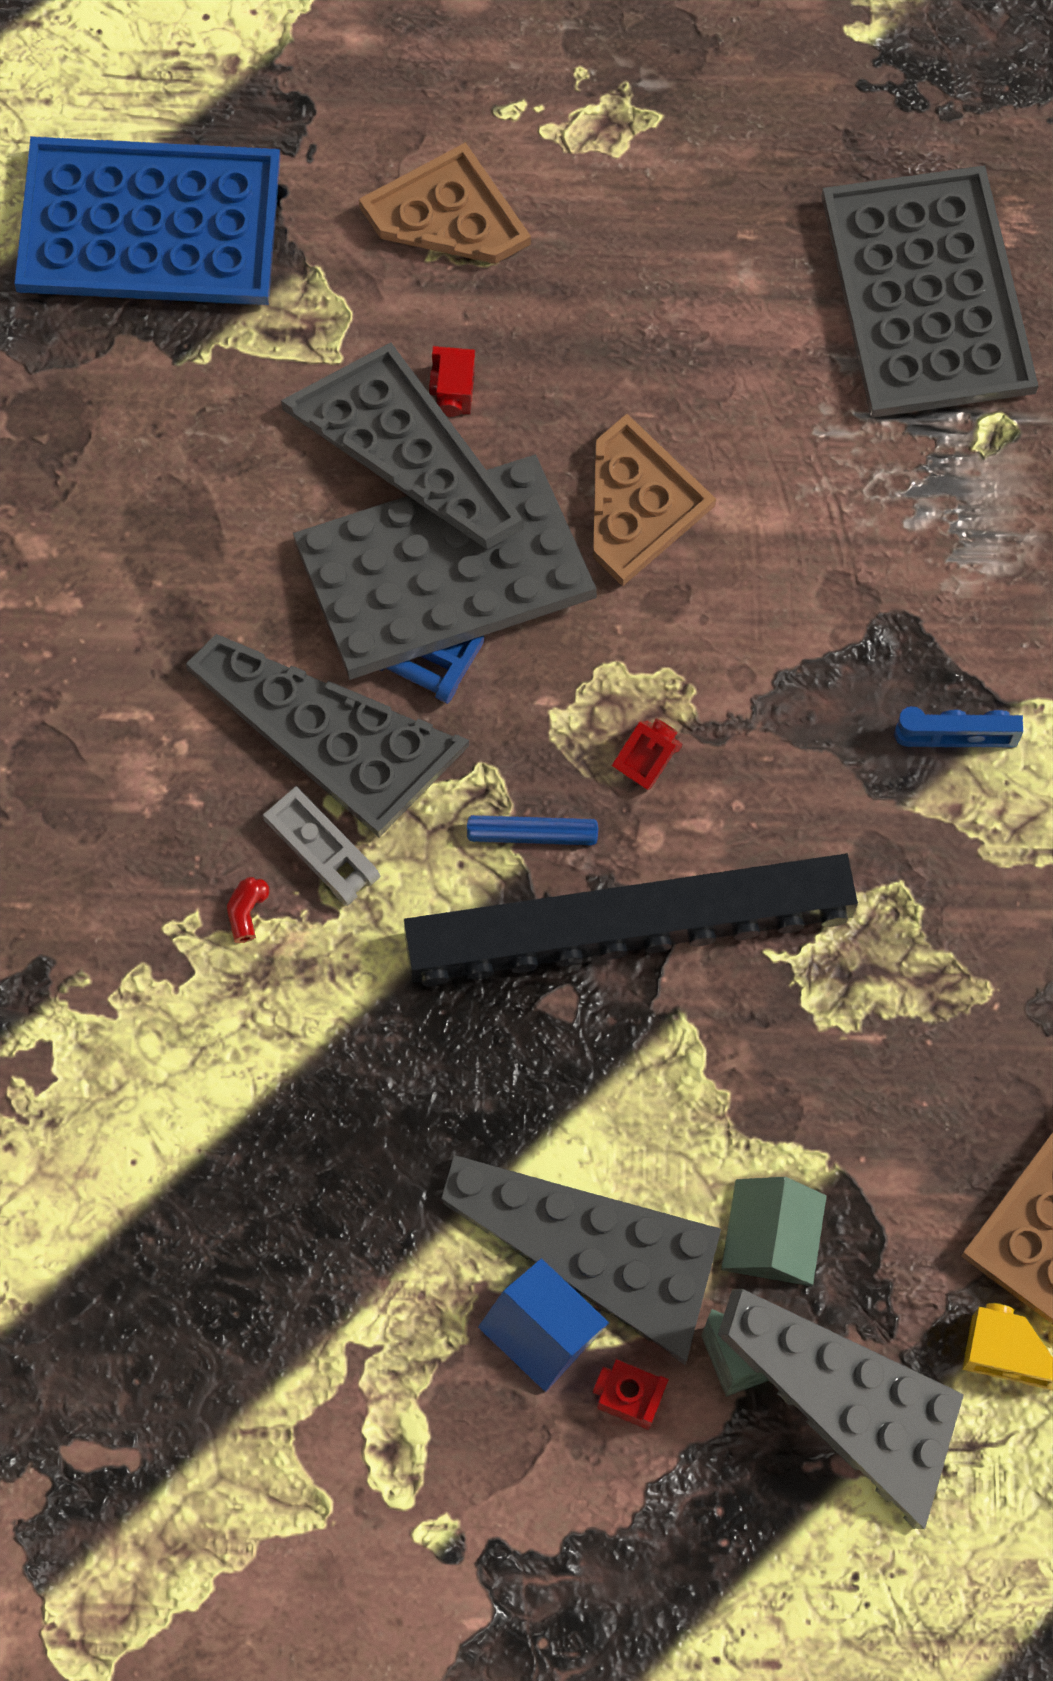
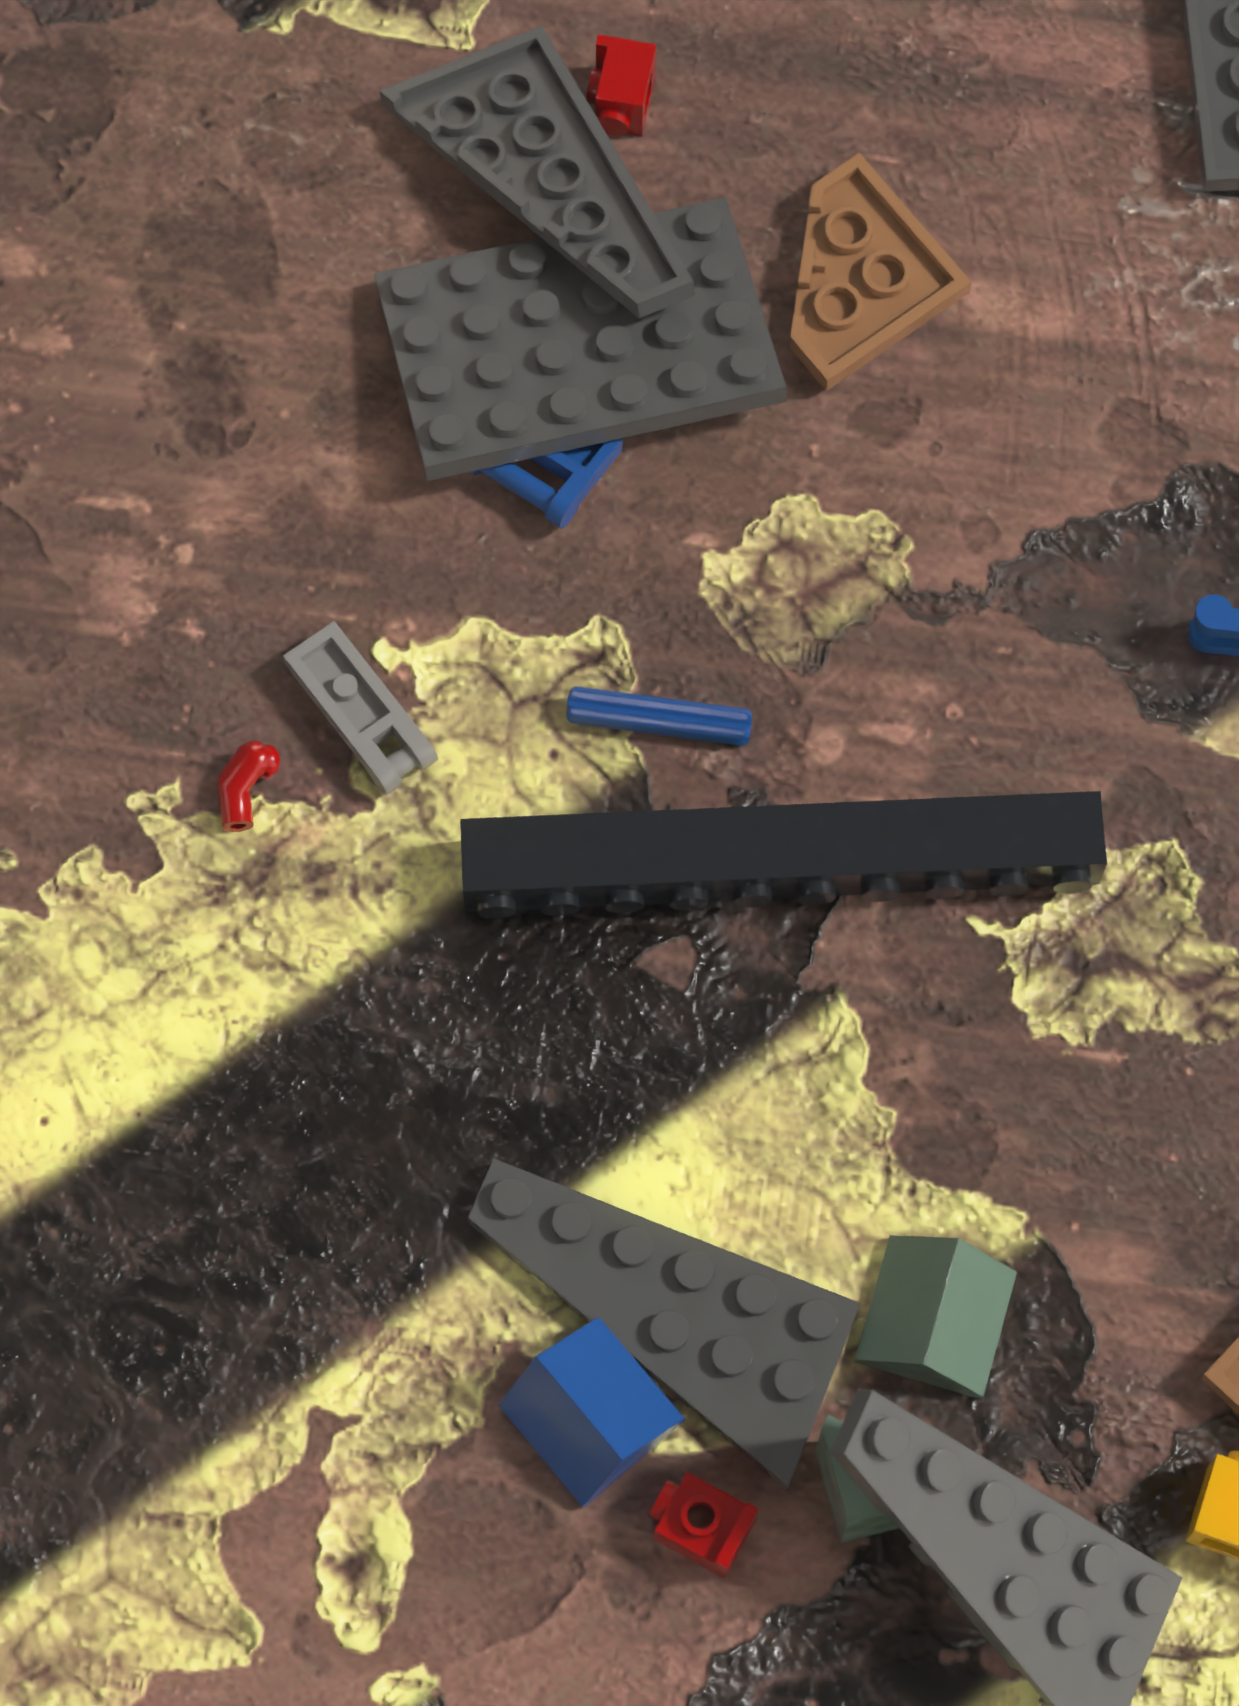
camera: 10 degrees right, 0 degrees up
dark grey wing [186,634,469,838] -> none
red bracket [611,718,683,790] -> none

